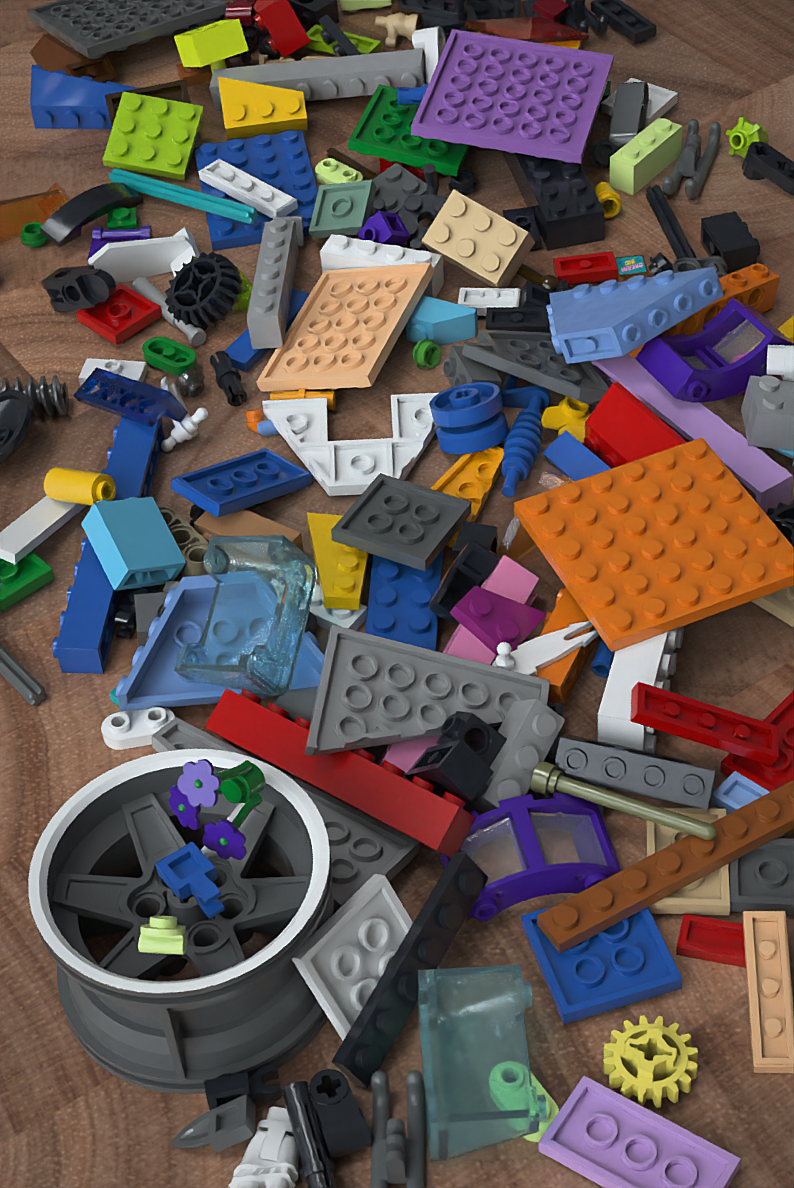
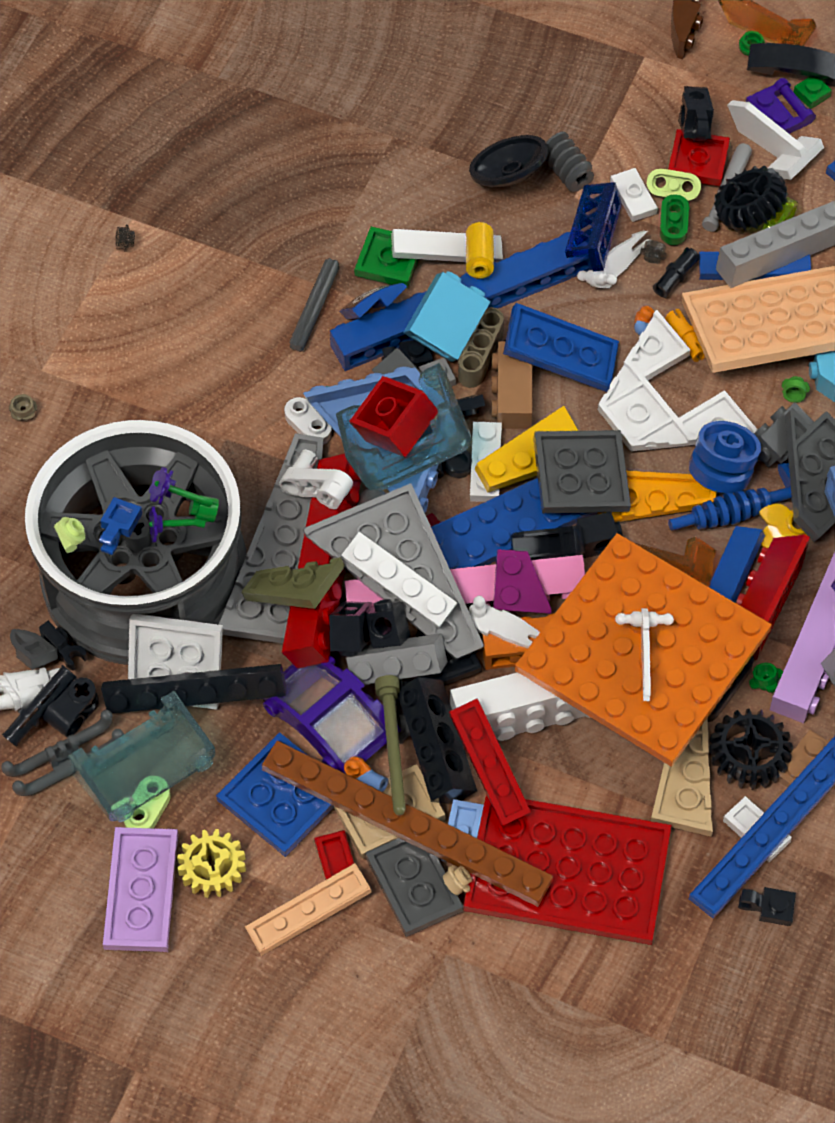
camera: 55 degrees right, 15 degrees up
none -> olive wing [241,557,345,609]
none -> white beam [279,449,353,509]
none -> blue slope [339,283,407,319]
none -> white plate [341,532,457,628]
none -> arm [344,756,388,792]
none -> red brick [349,376,439,458]
none -> white piece [615,608,674,701]
none -> yellowish green plate [647,168,701,201]

